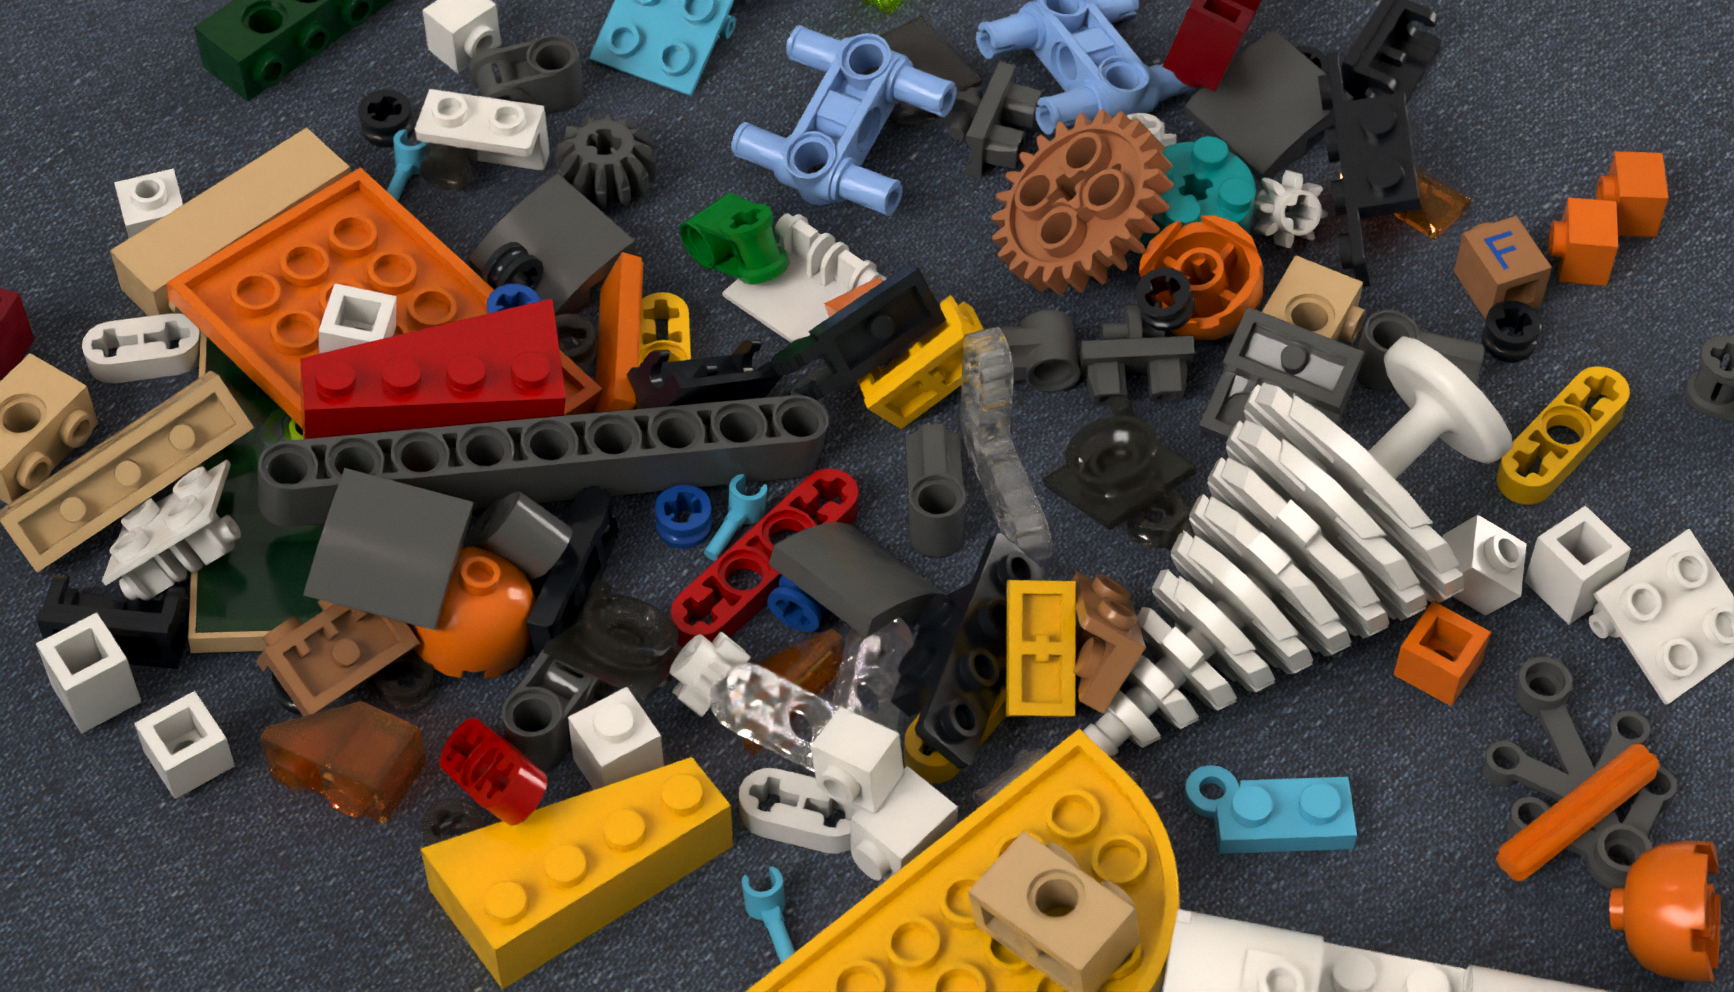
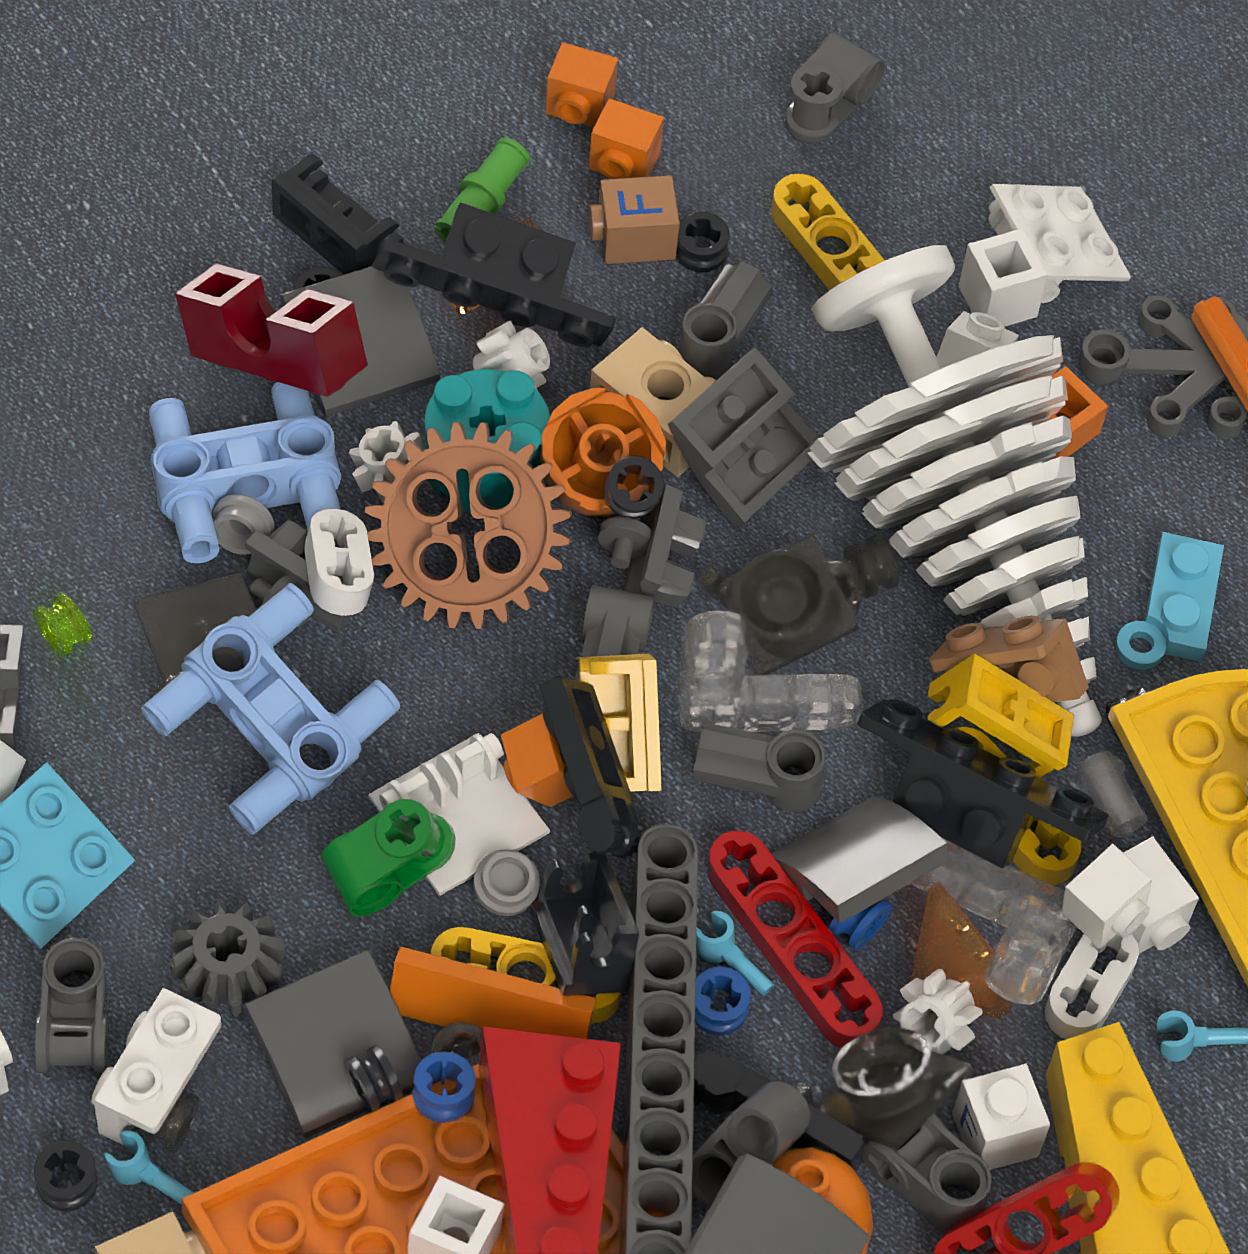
camera: 80 degrees left, 5 degrees up
none -> light grey plate [212,494,275,554]
none -> white beam [304,509,374,616]
none -> bright green pin [434,137,530,243]
none -> light grey plate [473,850,540,916]

